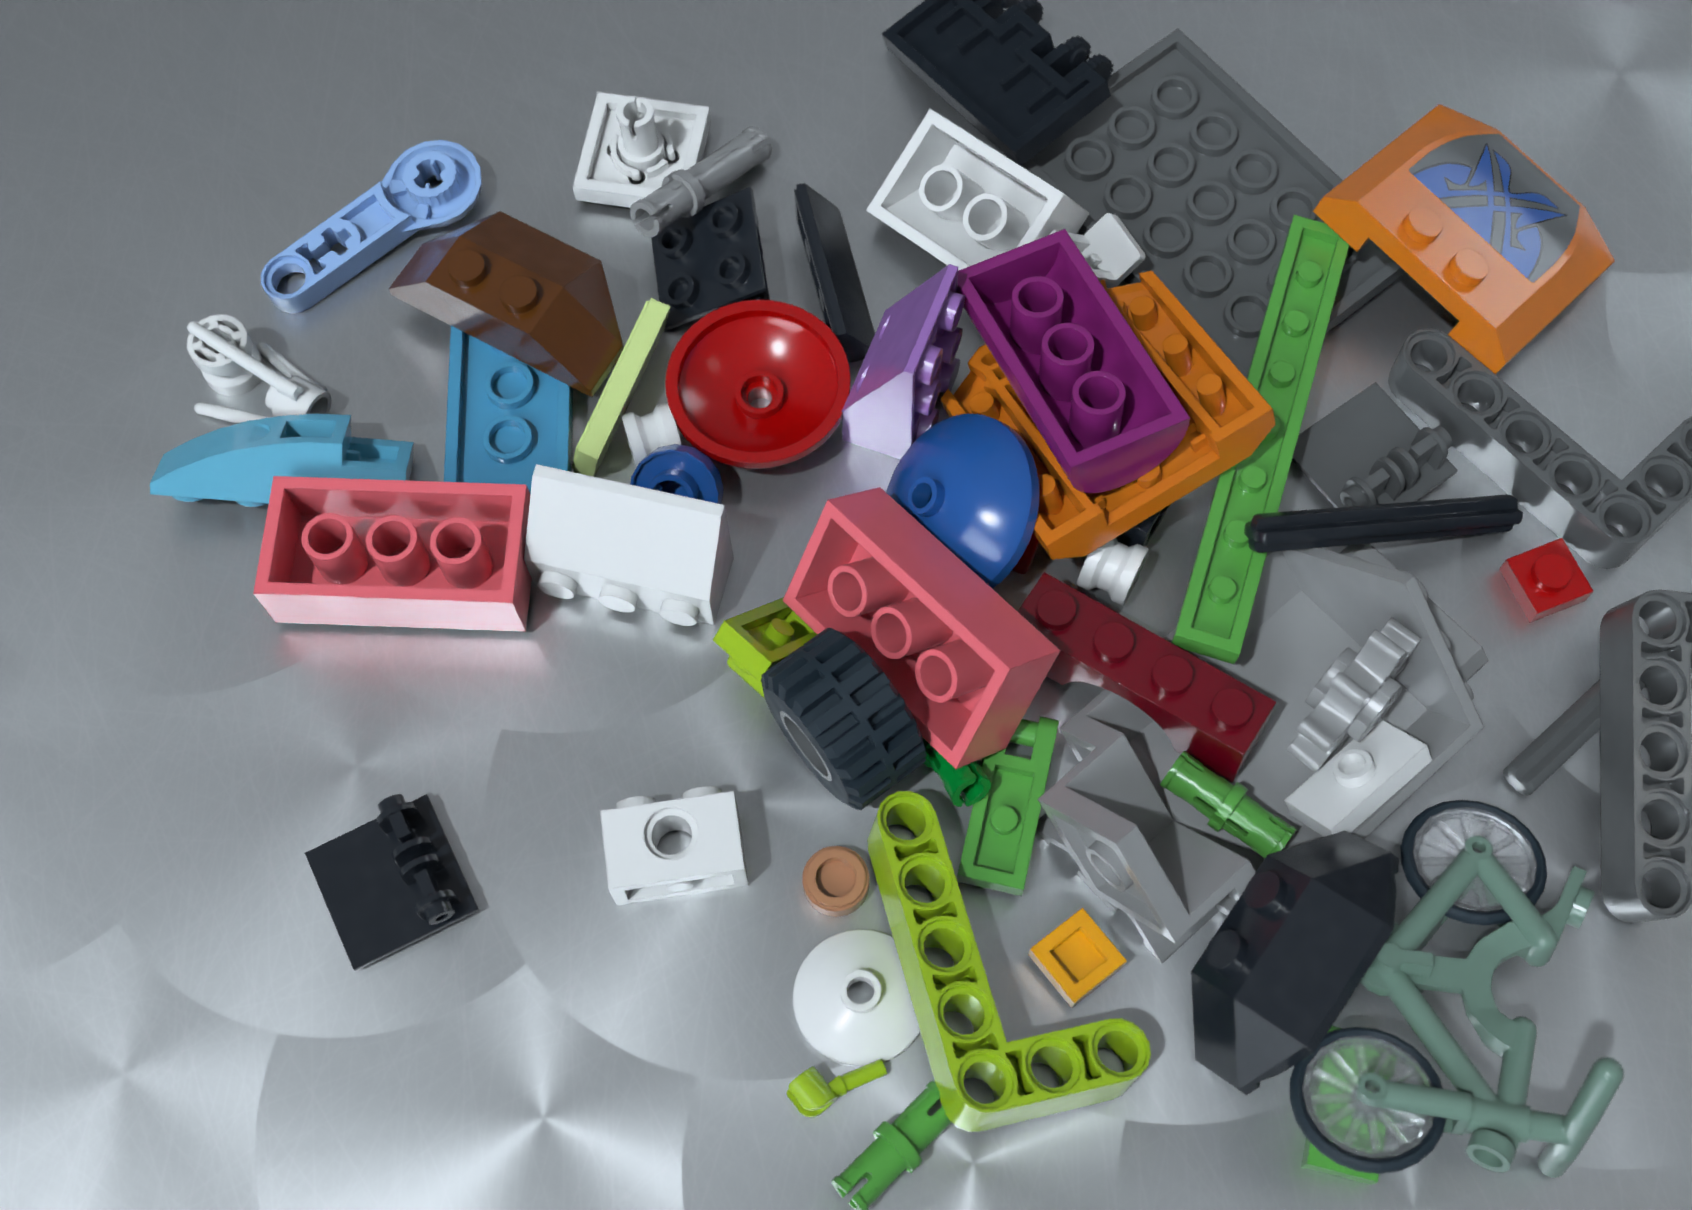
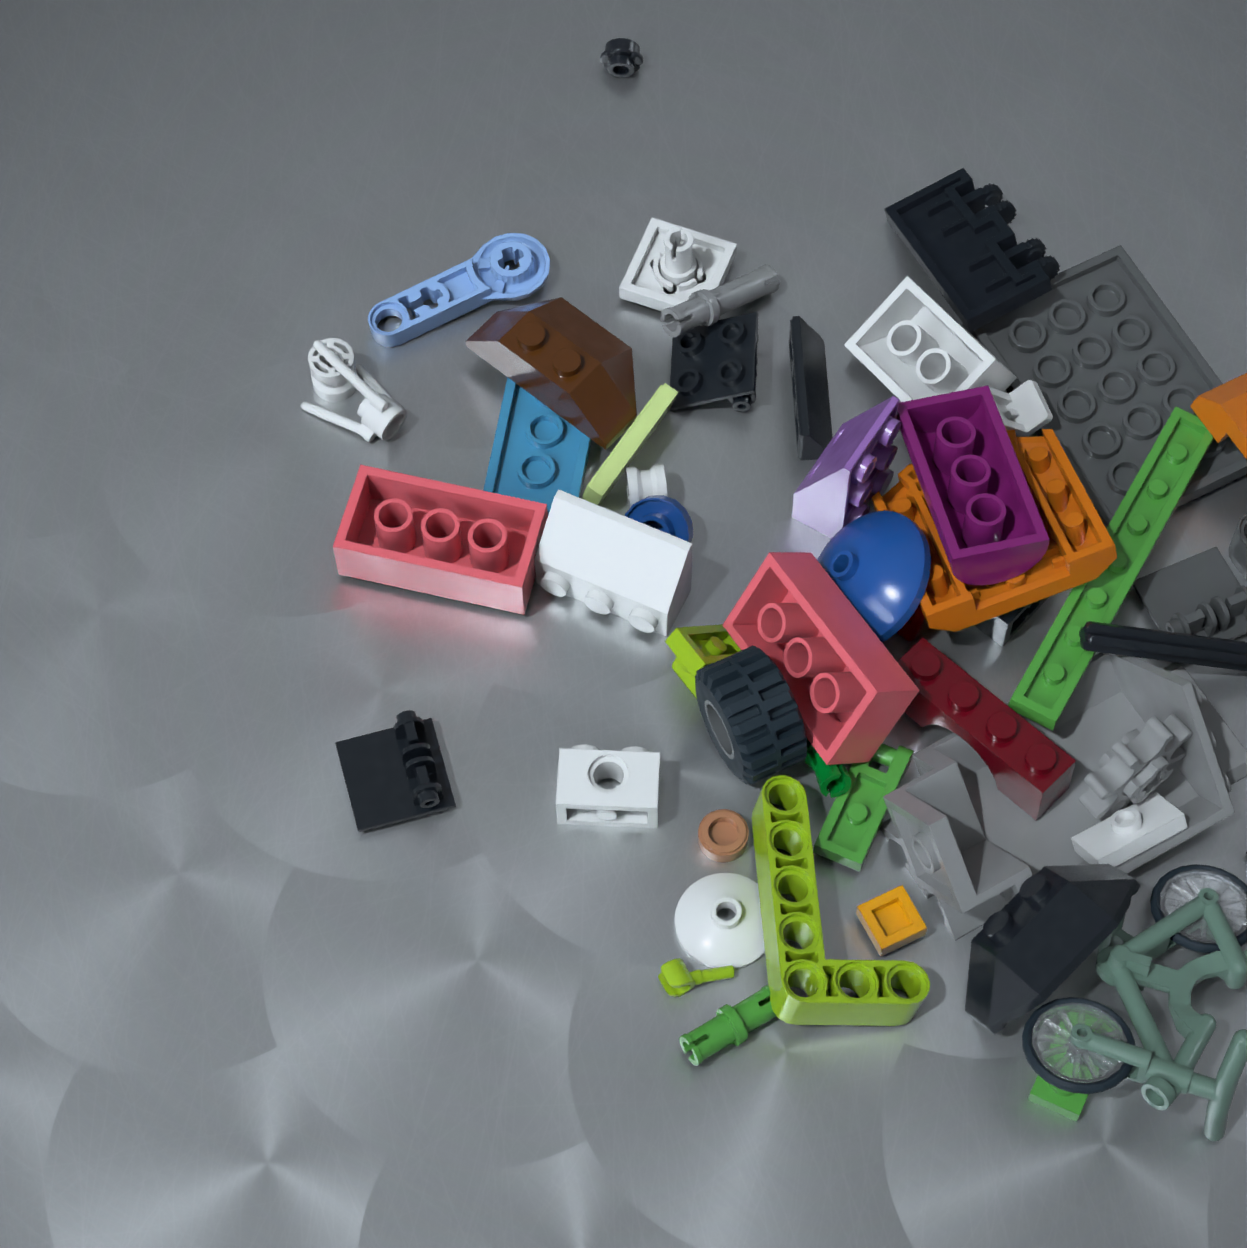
camera: 10 degrees right, 5 degrees down
medium azure slope [150,414,414,507] -> none
red dish [665,300,851,469] -> none
white wheel [1076,538,1150,606] -> none
bright green pin [1160,750,1297,858] -> none

